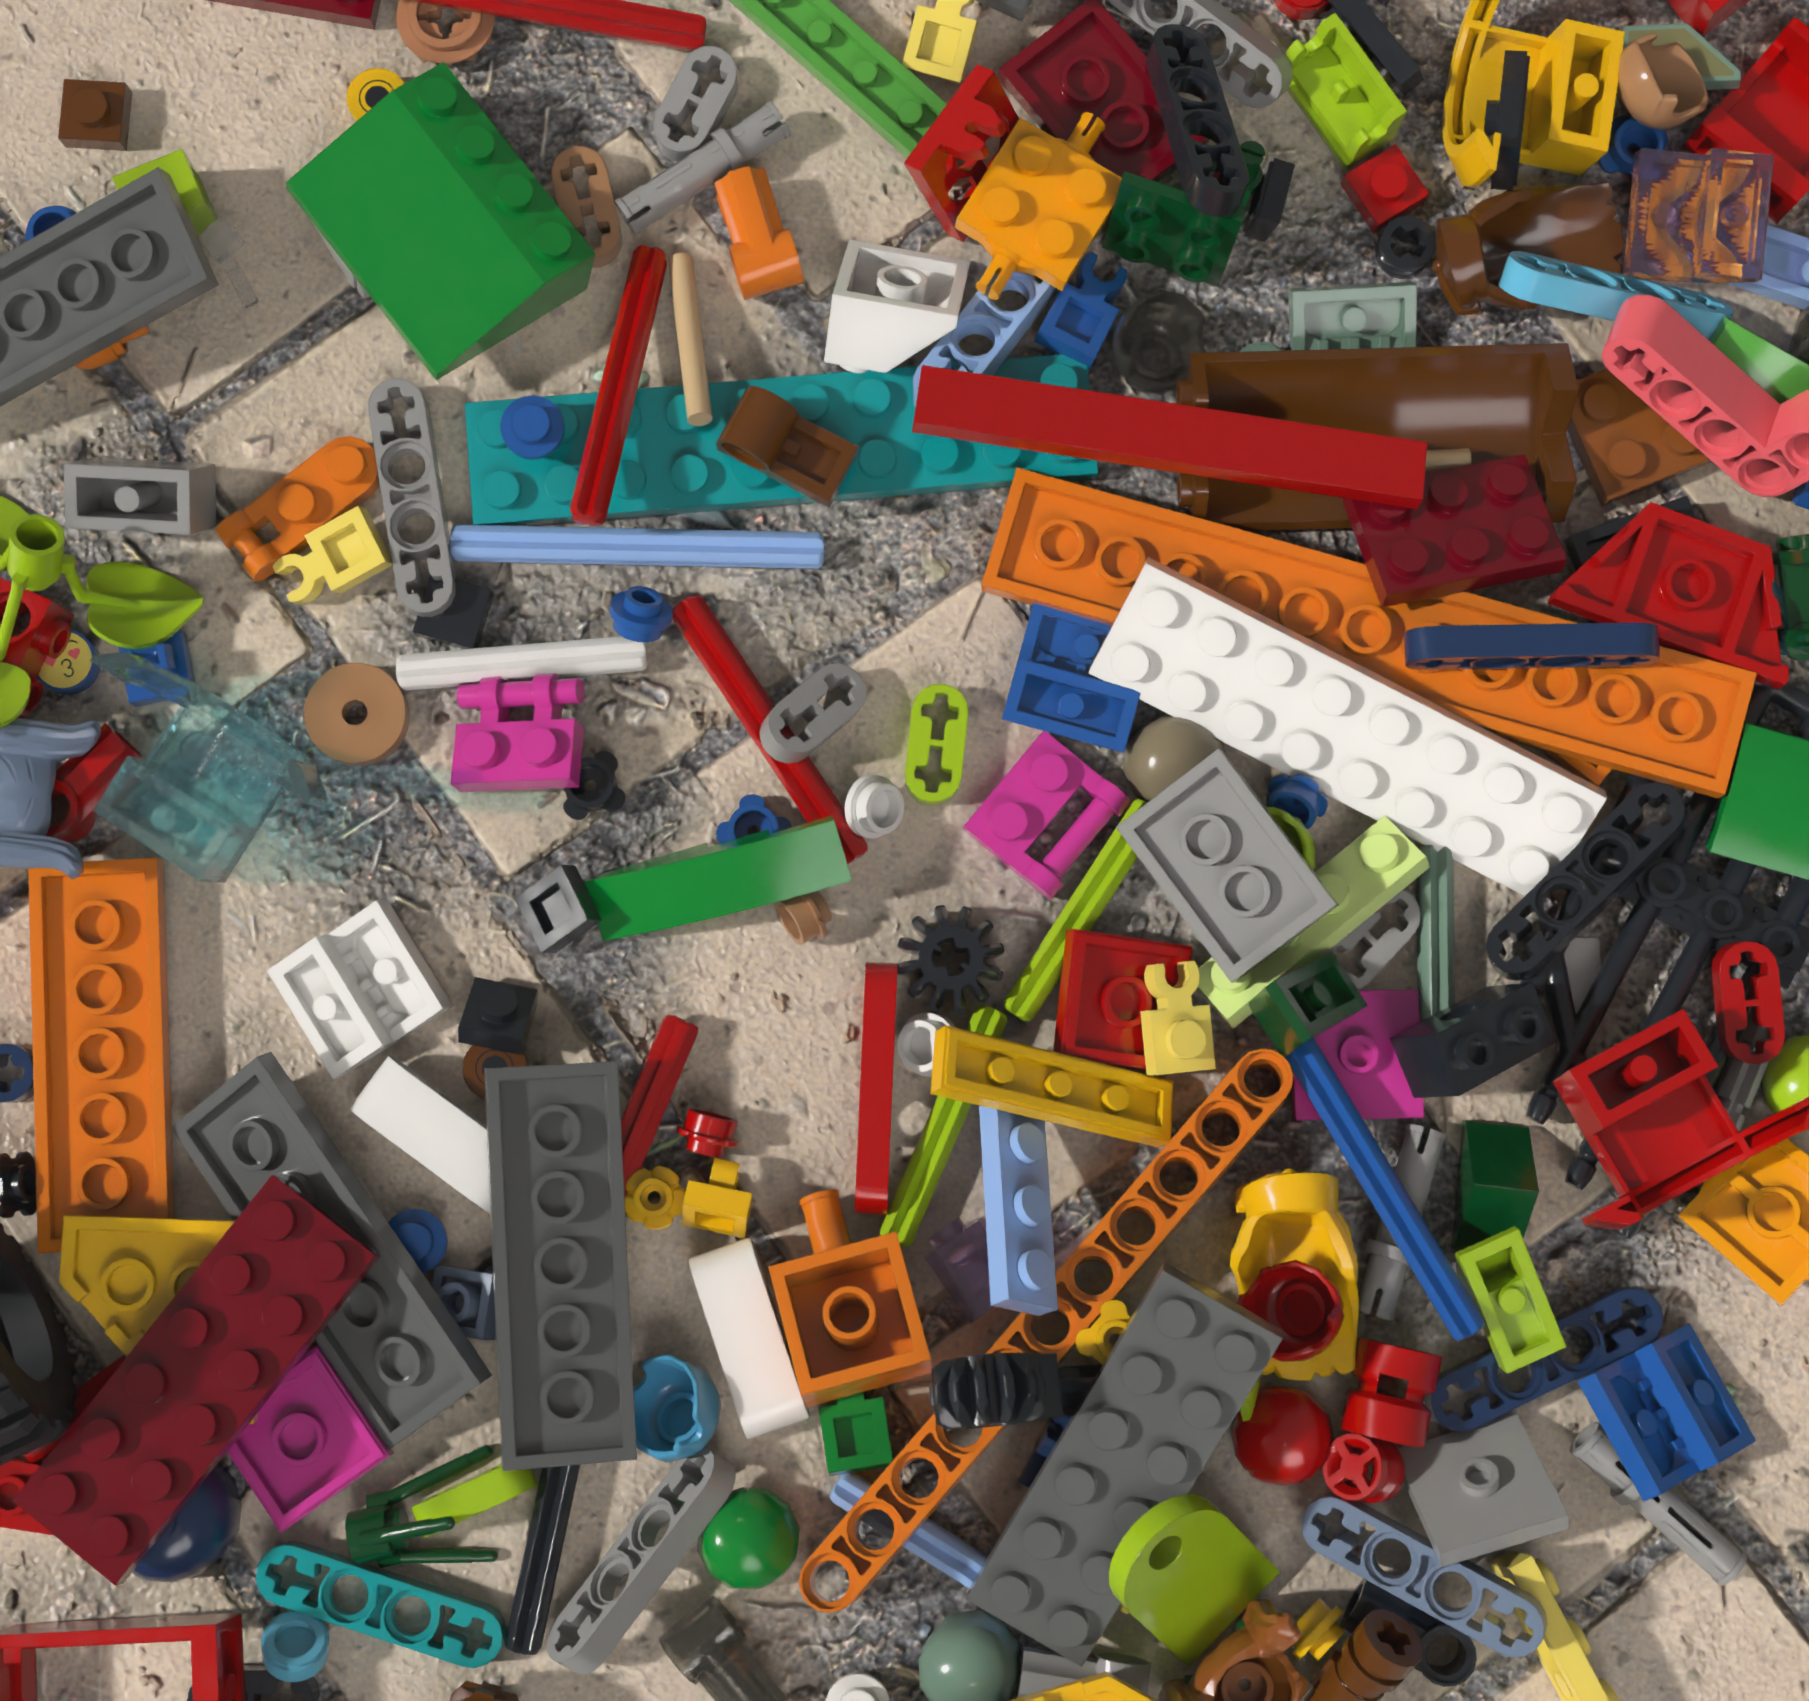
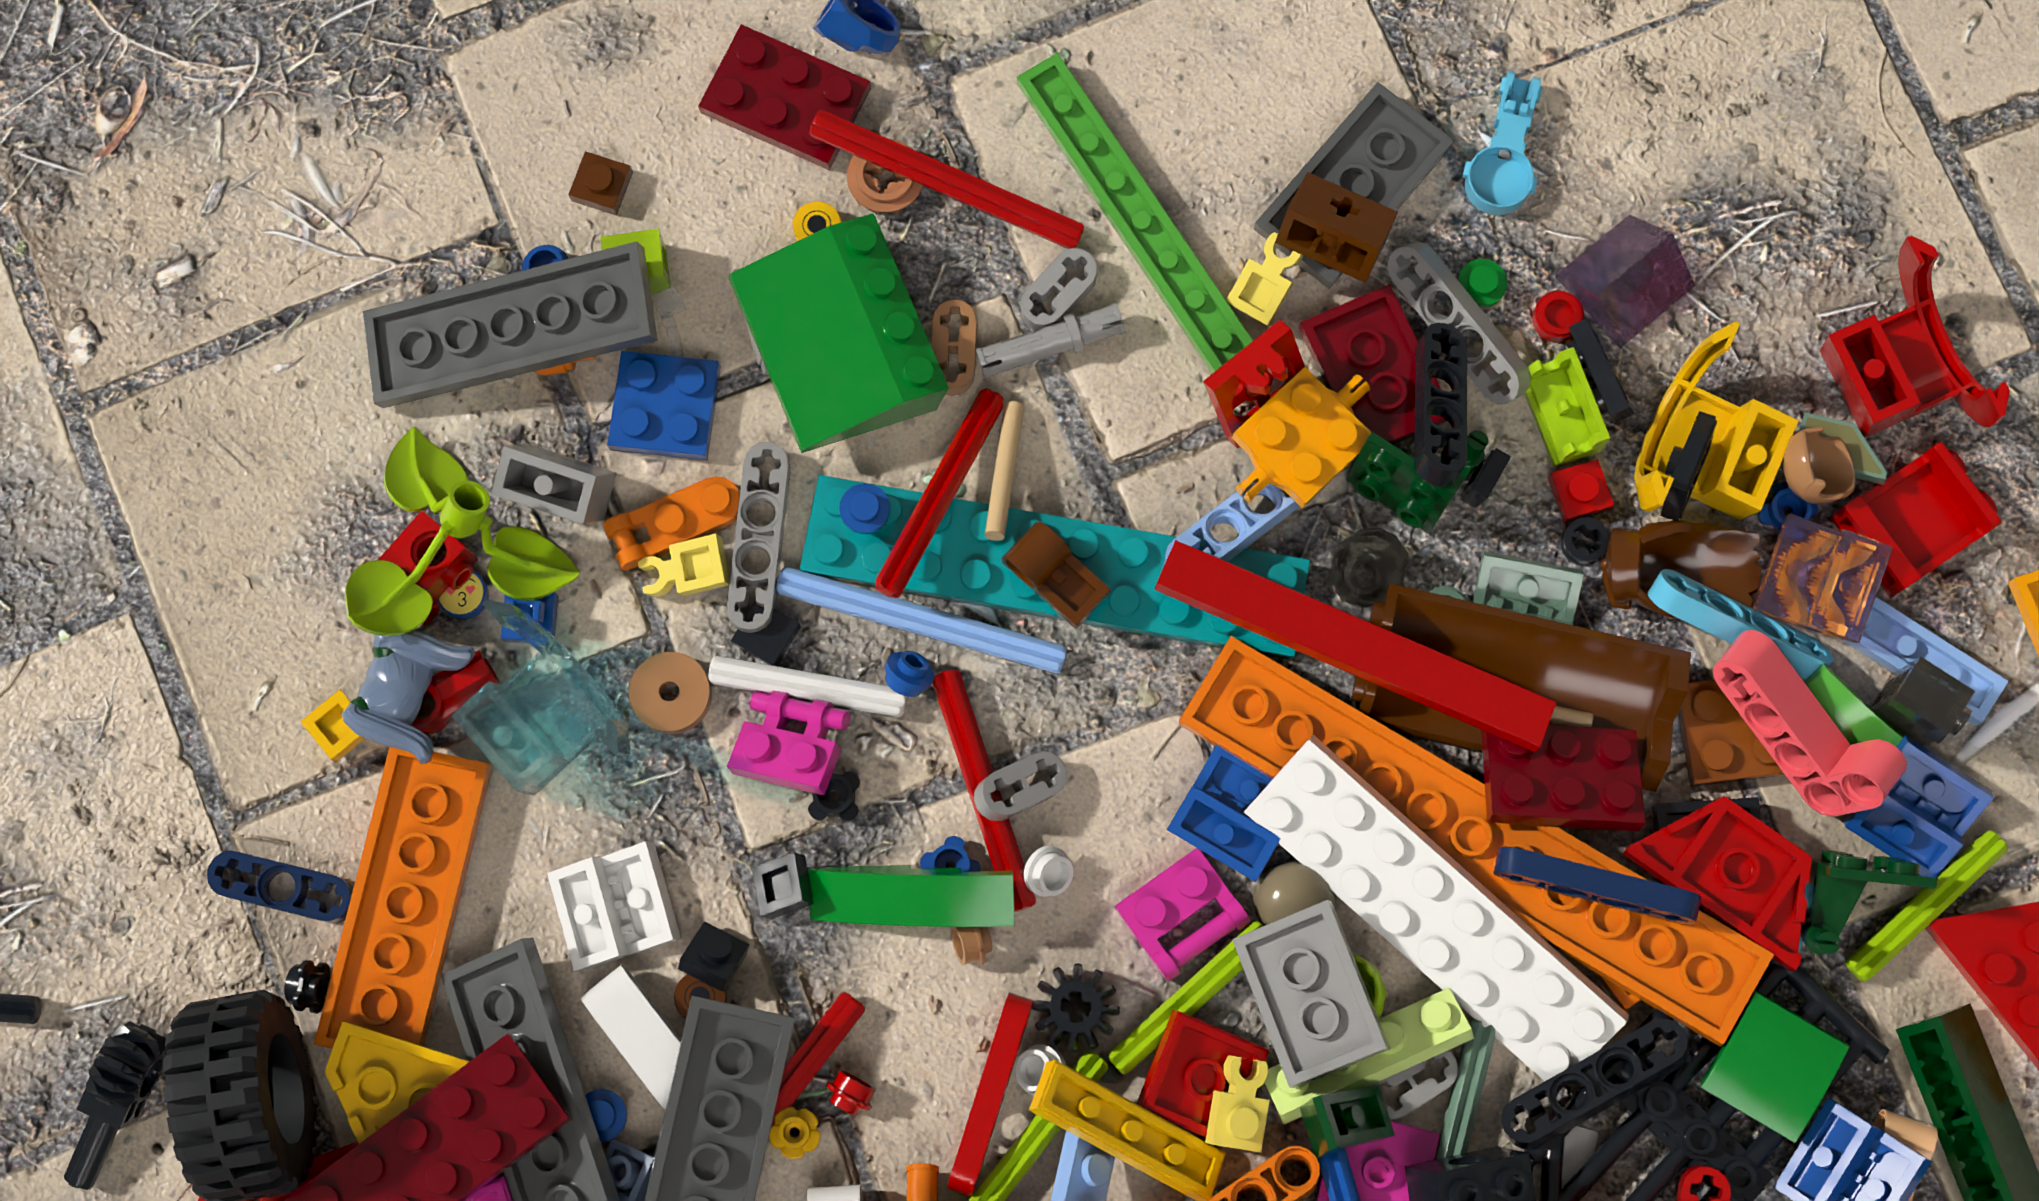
camera: 25 degrees right, 5 degrees down
yellow tile [682,1158,752,1239] -> none
orange piece [714,166,804,300] -> none
white slope [824,239,970,373] -> none
lime beam [905,684,968,806] -> none
blue plate [1034,252,1127,369] -> none
blue plate [1266,774,1328,829] -> none
none -> blue plate [607,351,721,461]

